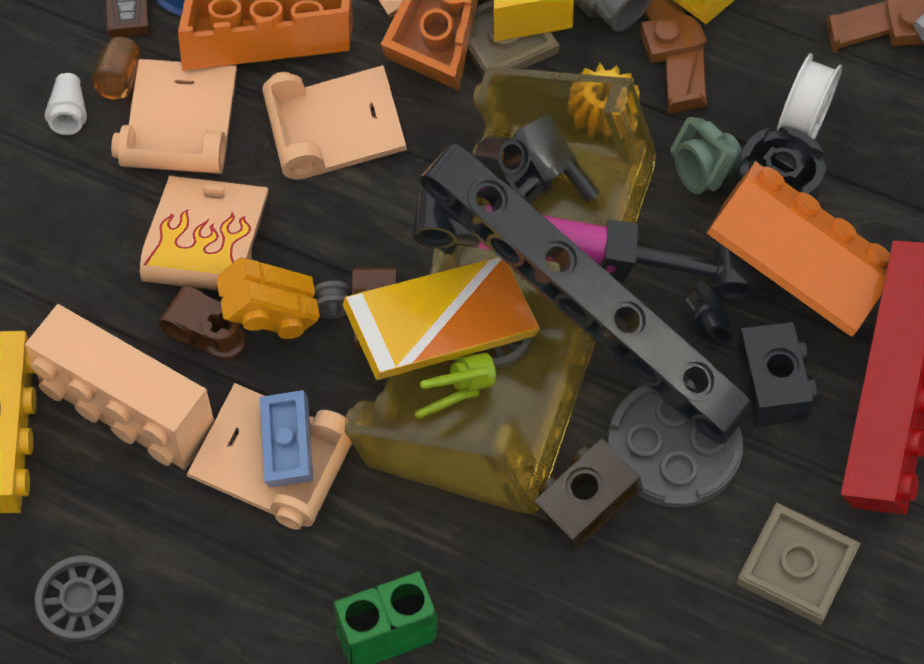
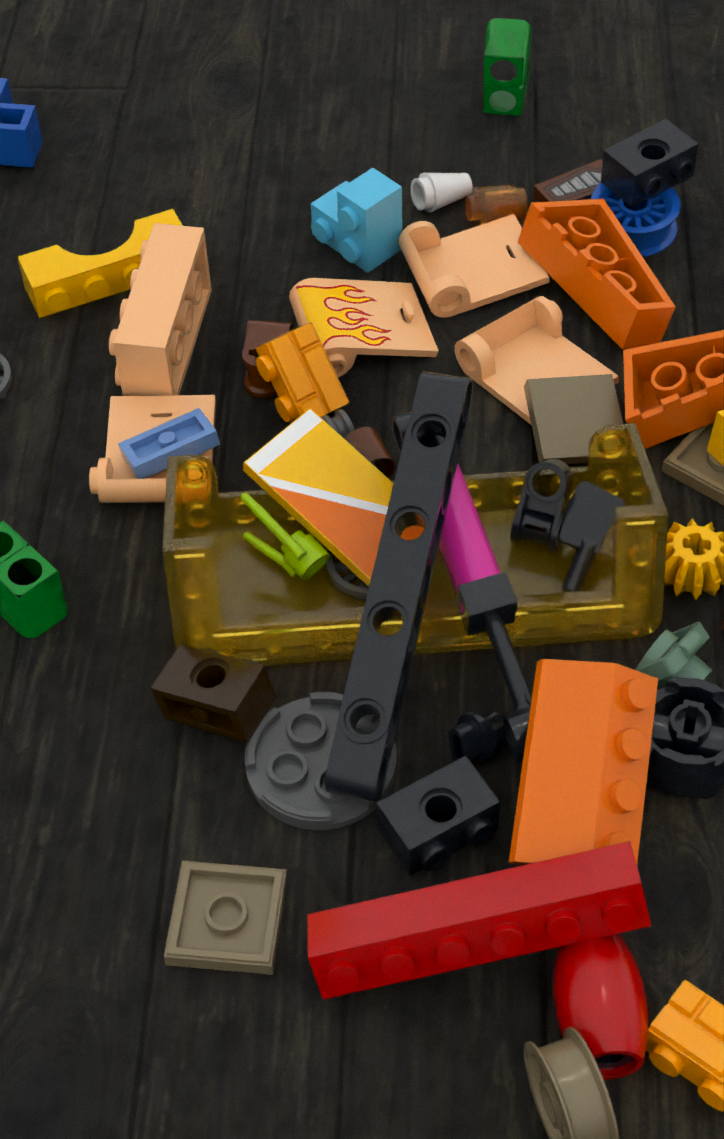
camera: 70 degrees right, 10 degrees down
none -> medium azure brick [311,168,402,273]
none -> dark tan tile [524,374,630,464]

